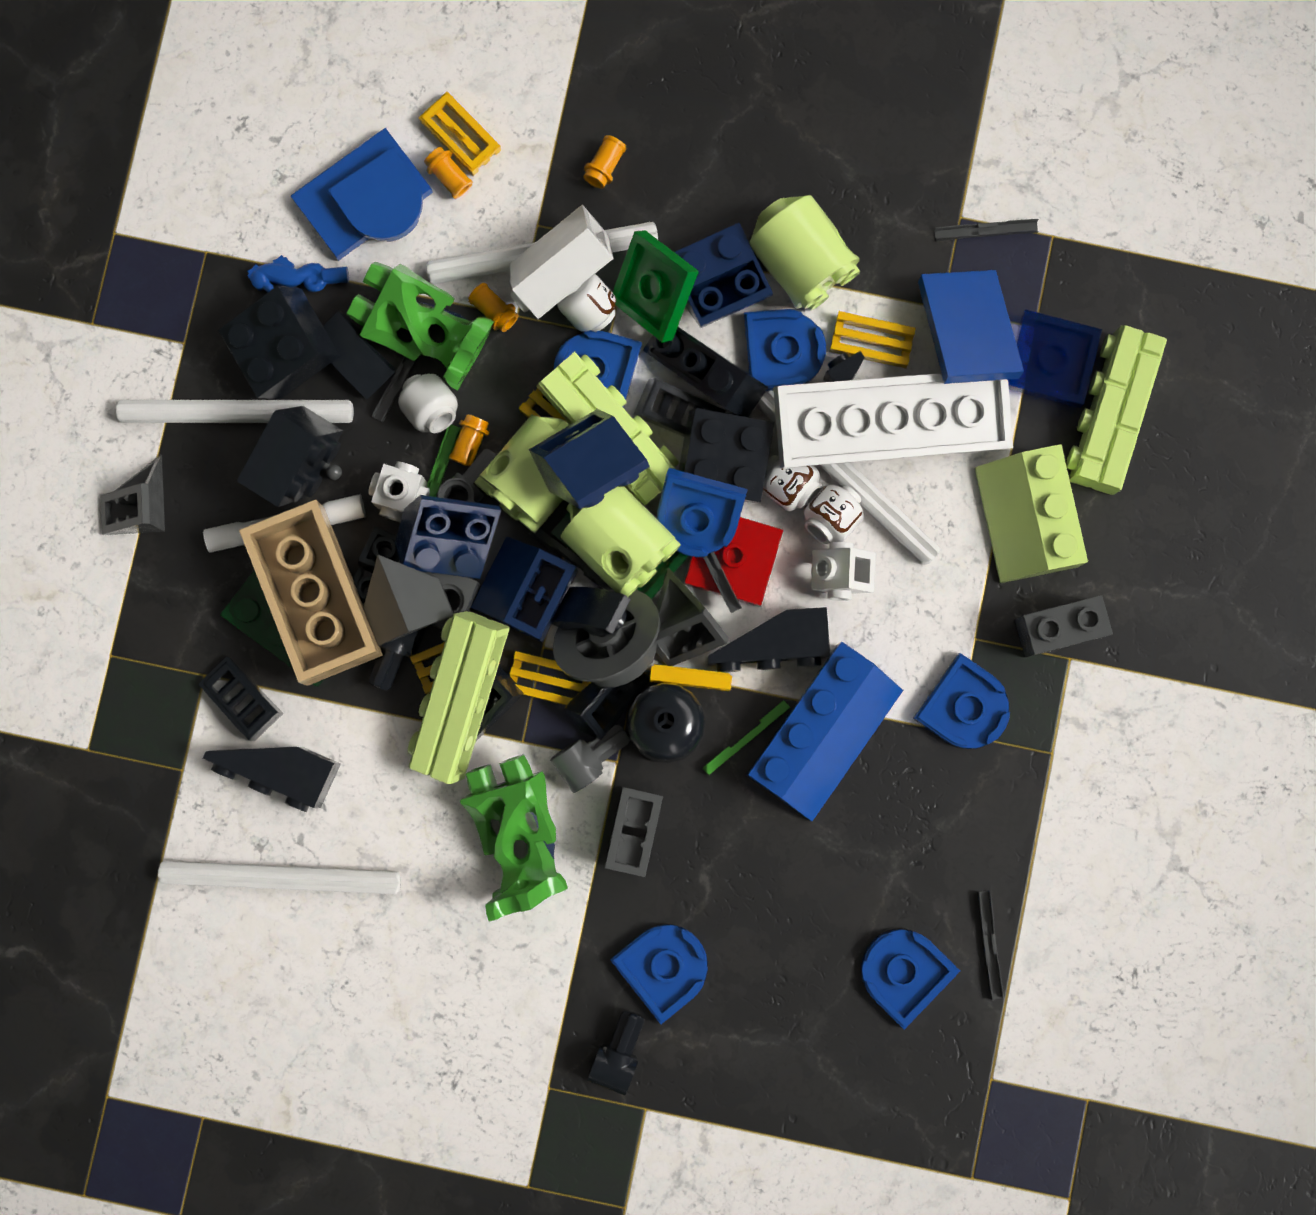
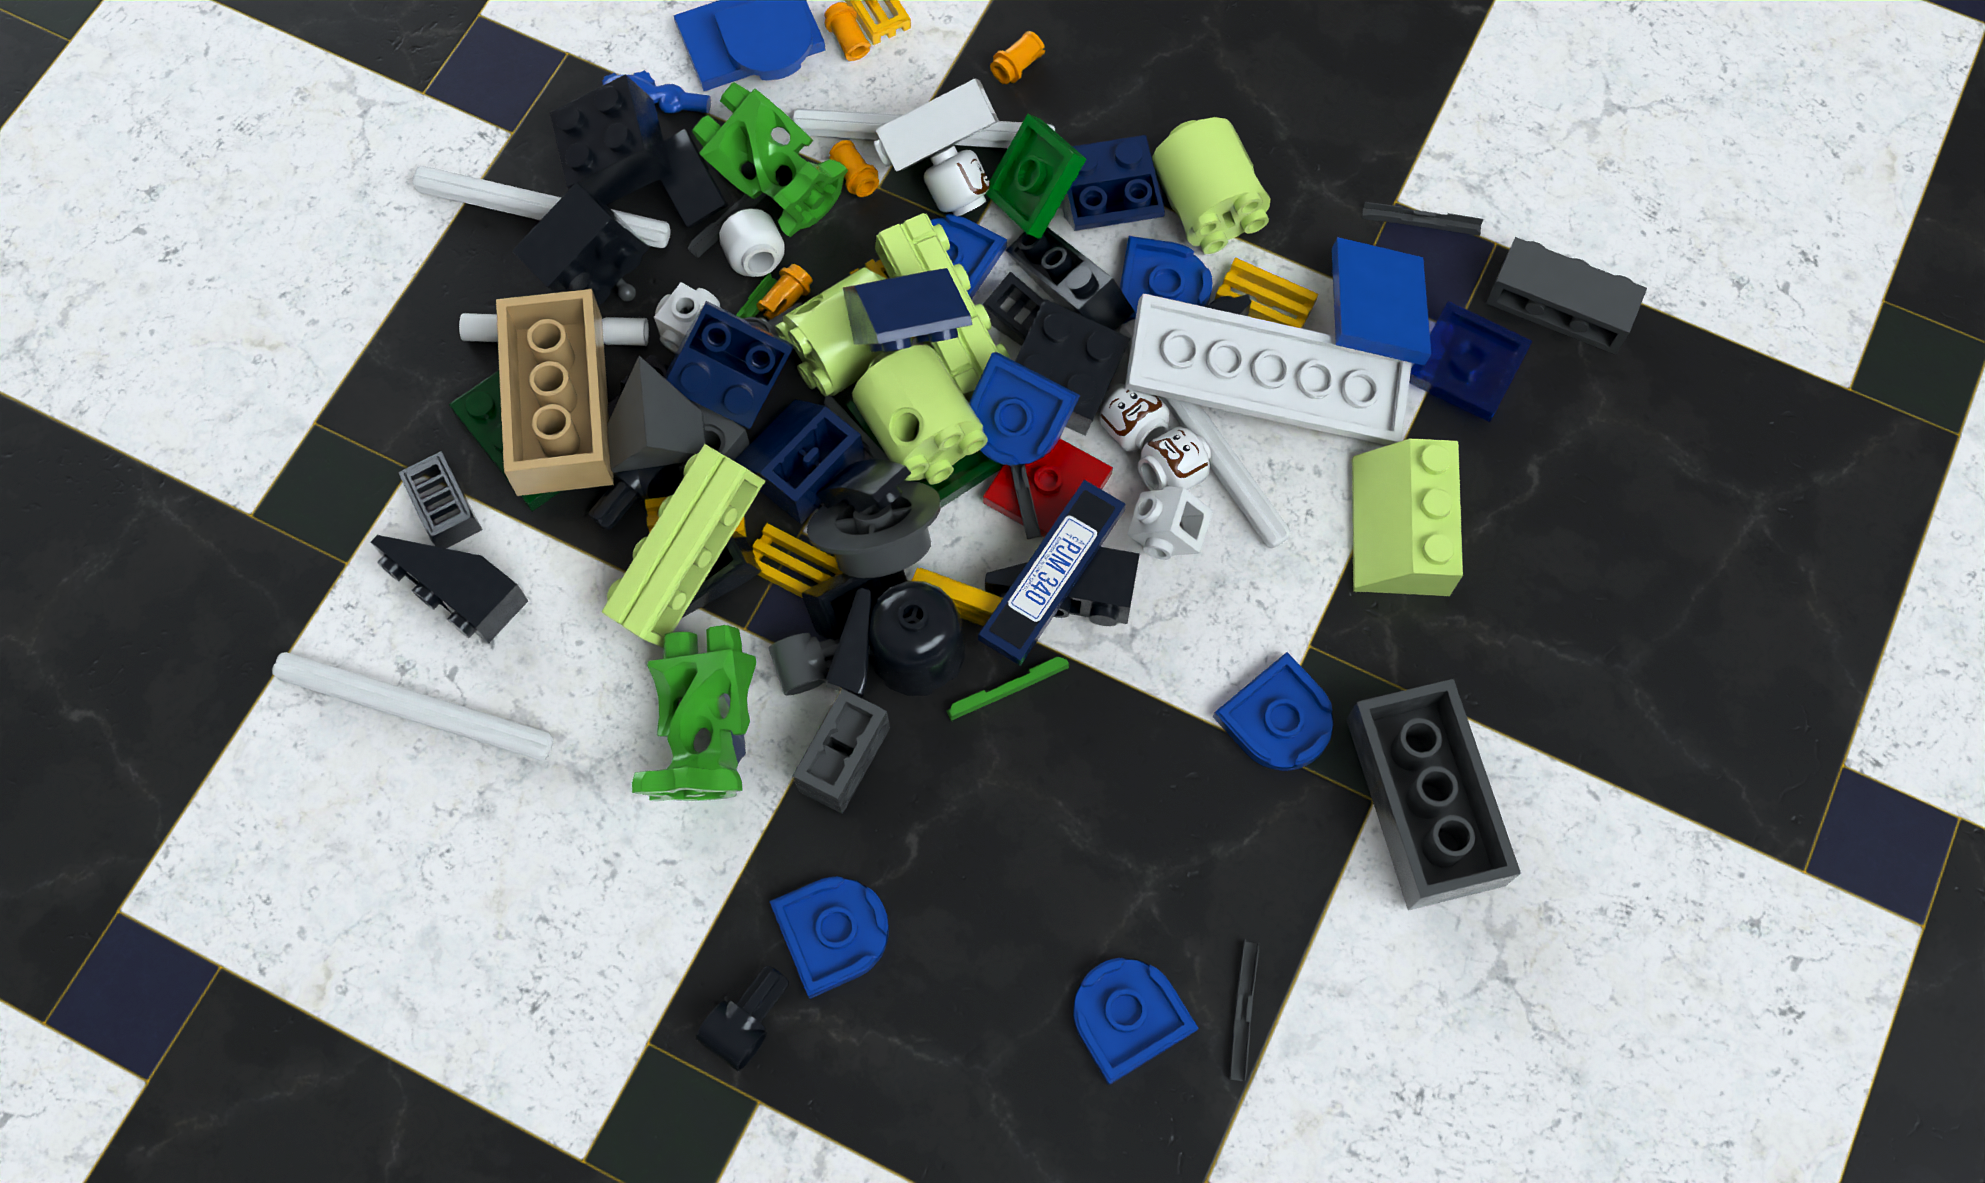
camera: 15 degrees right, 15 degrees down
dark grey slope [101,454,165,535] -> none
dark grey slope [656,567,729,666] -> none
blue slope [746,641,904,822] -> none
dark grey brick [1015,595,1113,658] -> none
yellowish green brick [1066,325,1167,495] -> none
none -> black slope [825,588,872,698]
none -> tile [978,480,1126,666]
none -> dark grey brick [1346,679,1521,911]
none -> dark grey brick [1486,237,1647,355]

